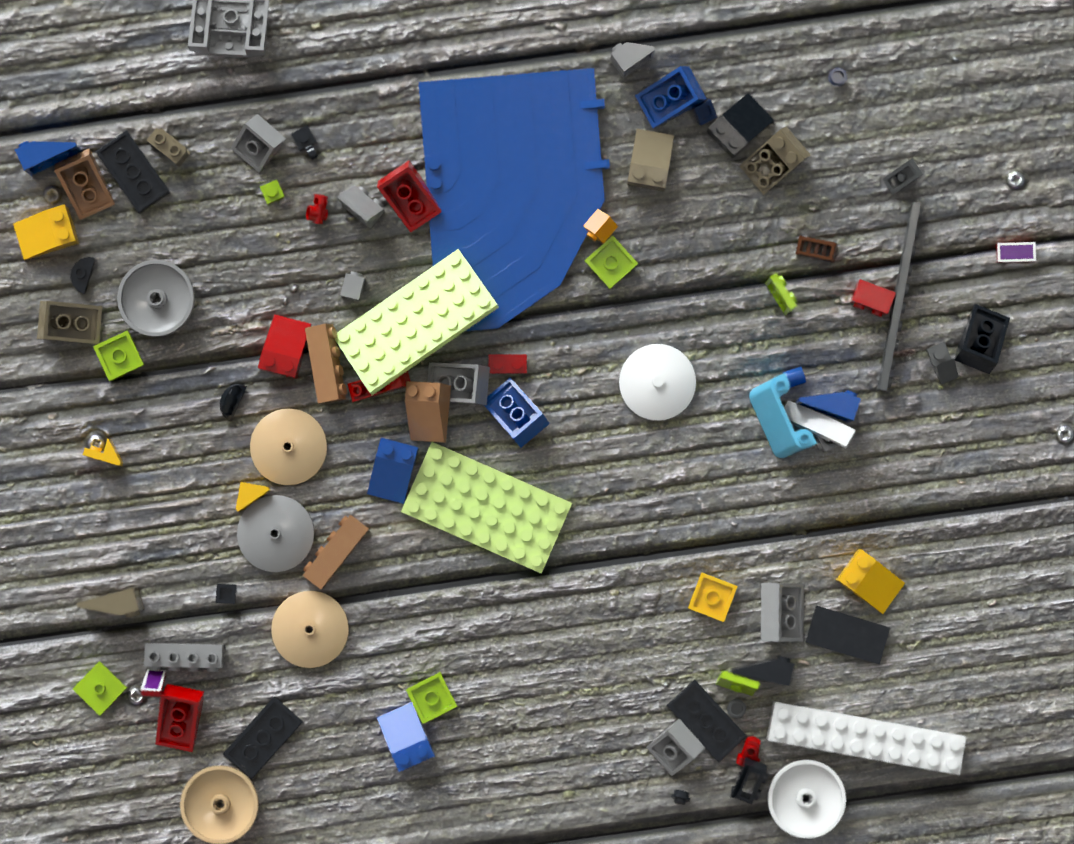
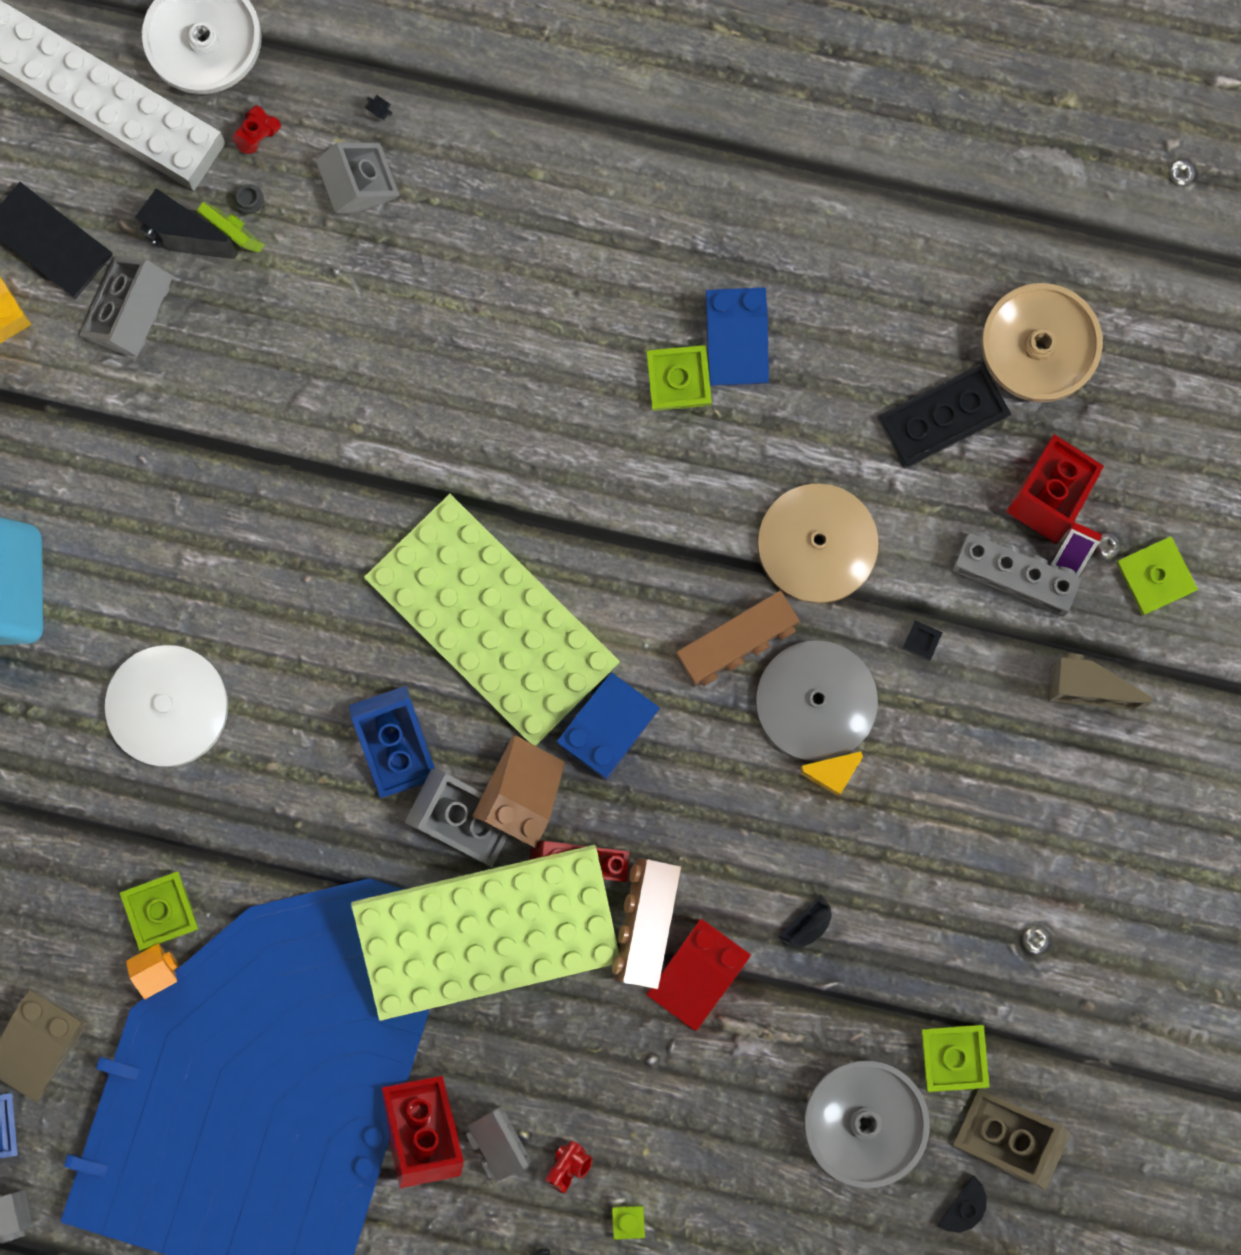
camera: 160 degrees left, 5 degrees down
yellow slope [83,438,123,466] -> none
tan dish [250,409,327,485] -> none
light grey brick [340,271,365,302] -> none
red plate [488,354,527,374] -> none
black tile [666,679,747,762] -> none
yellow plate [688,572,738,622] -> none
black window [730,757,769,805] -> none

